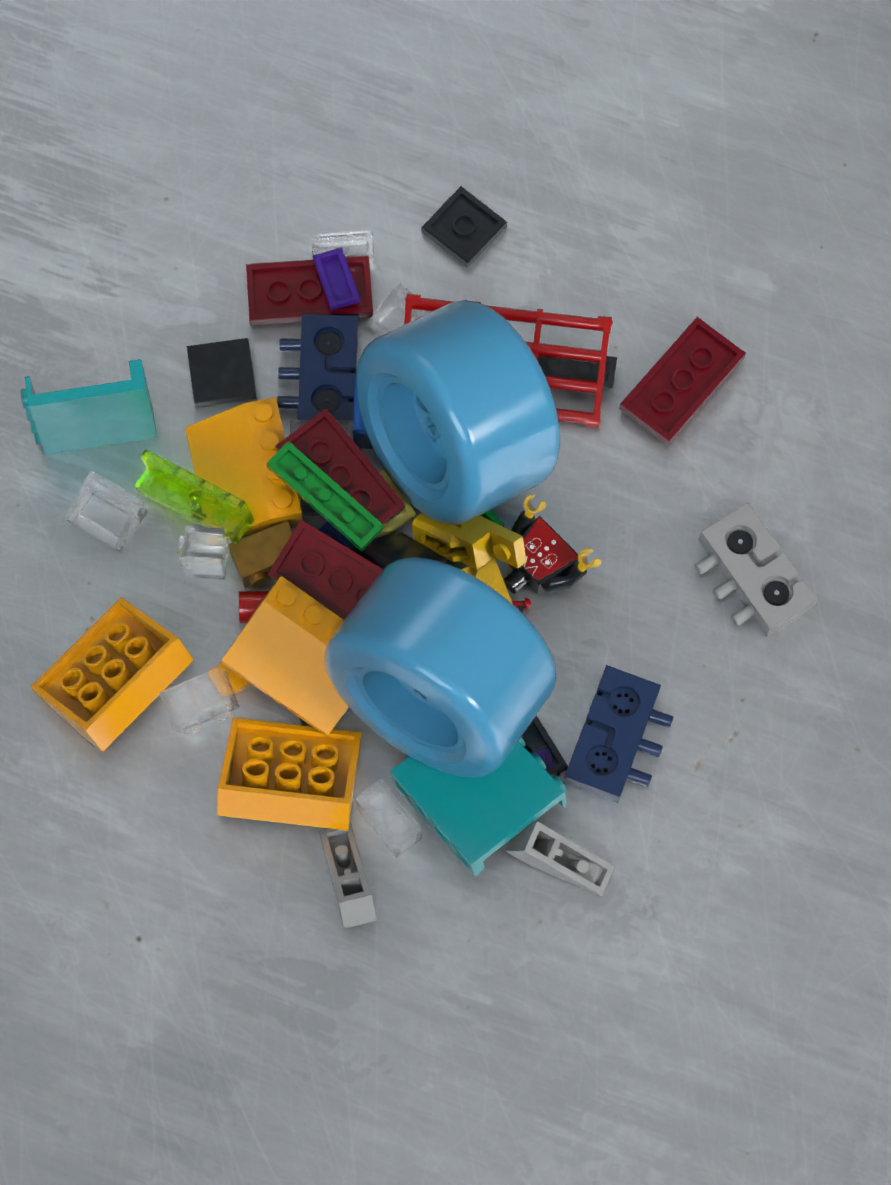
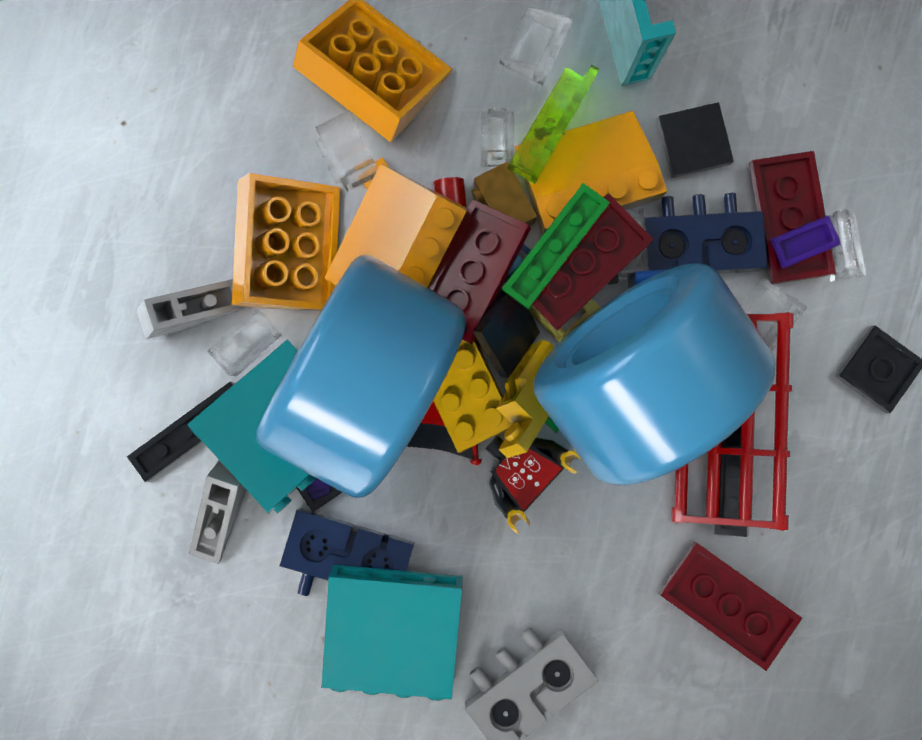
camera: 85 degrees right, 15 degrees up
none -> black tile [127,382,234,482]
none -> teal panel [321,565,463,701]

